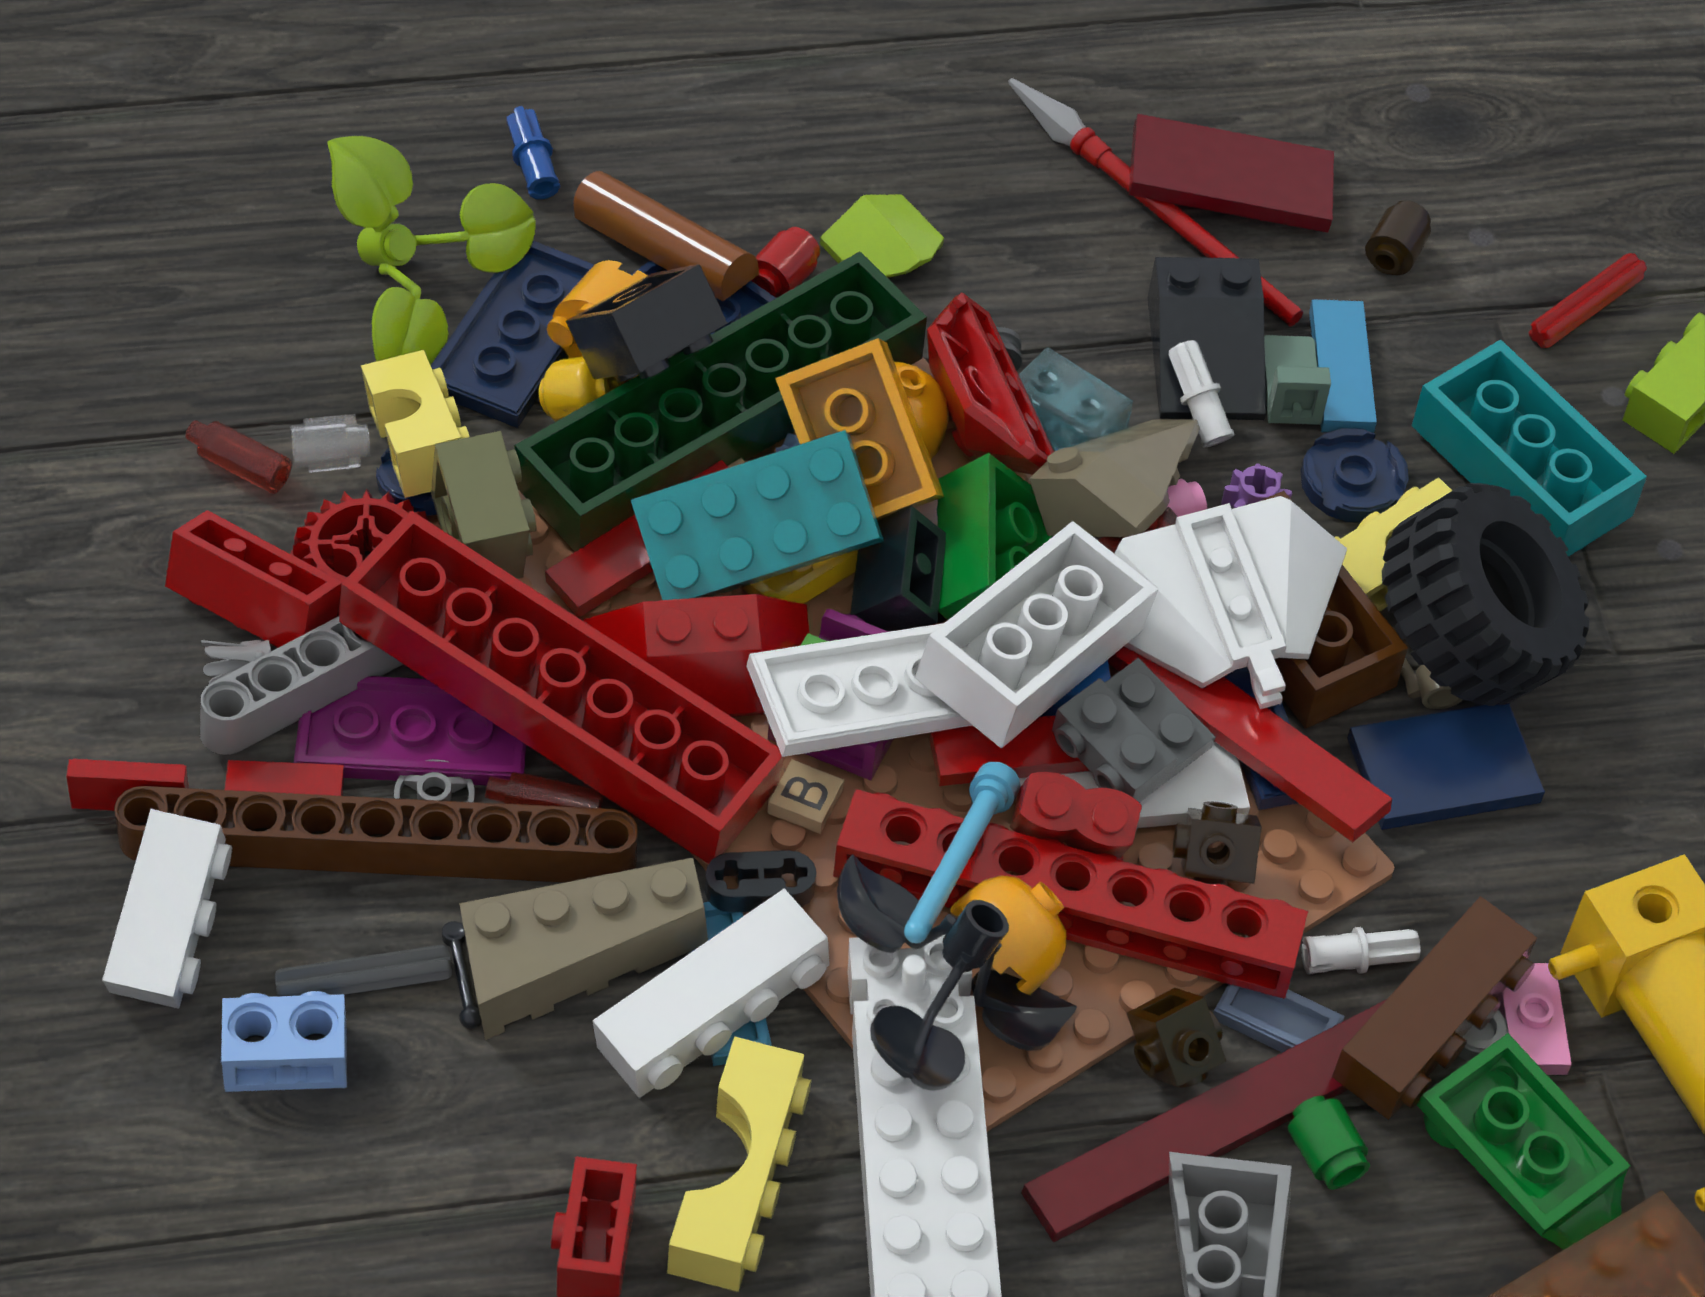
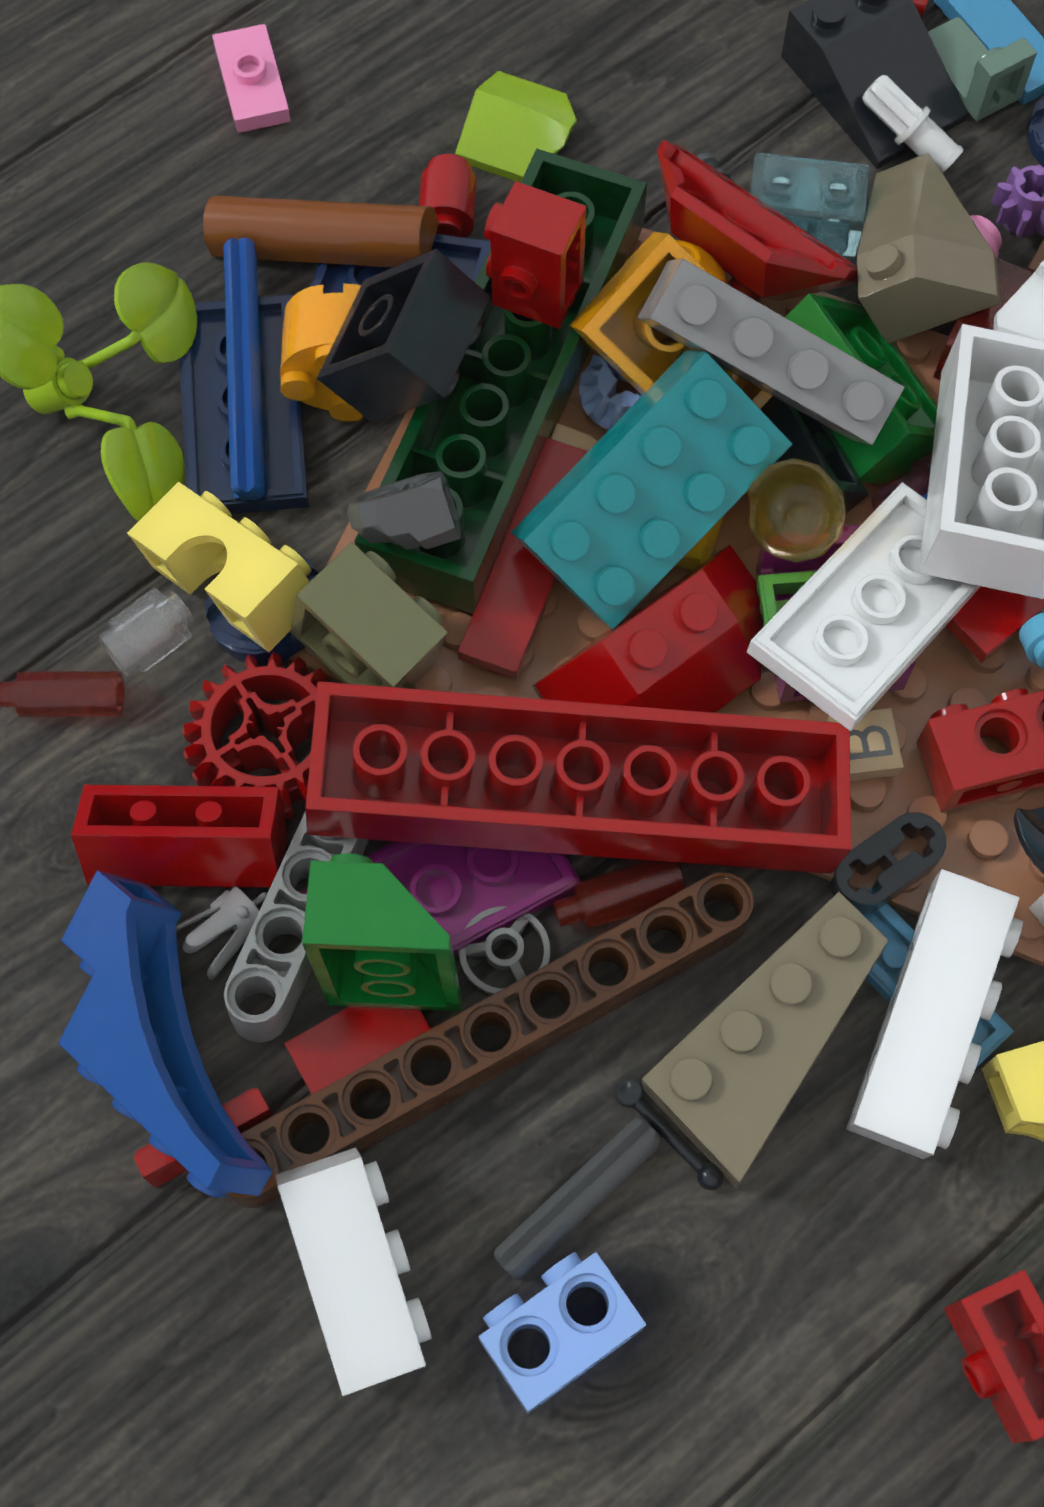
camera: 25 degrees left, 15 degrees up
blue axle [507,106,560,200] -> none
yellow head [539,356,622,422] -> none
none -> blue arch [58,870,273,1198]
none -> bright pink plate [212,24,291,133]
none -> blue axle [223,237,265,502]
none -> green slope [302,853,462,1011]
none -> dark grey rock [347,471,462,550]
none -> red brick [484,181,586,329]
none -> light grey brick [637,258,905,445]
none -> clear yellow hair [748,458,846,563]

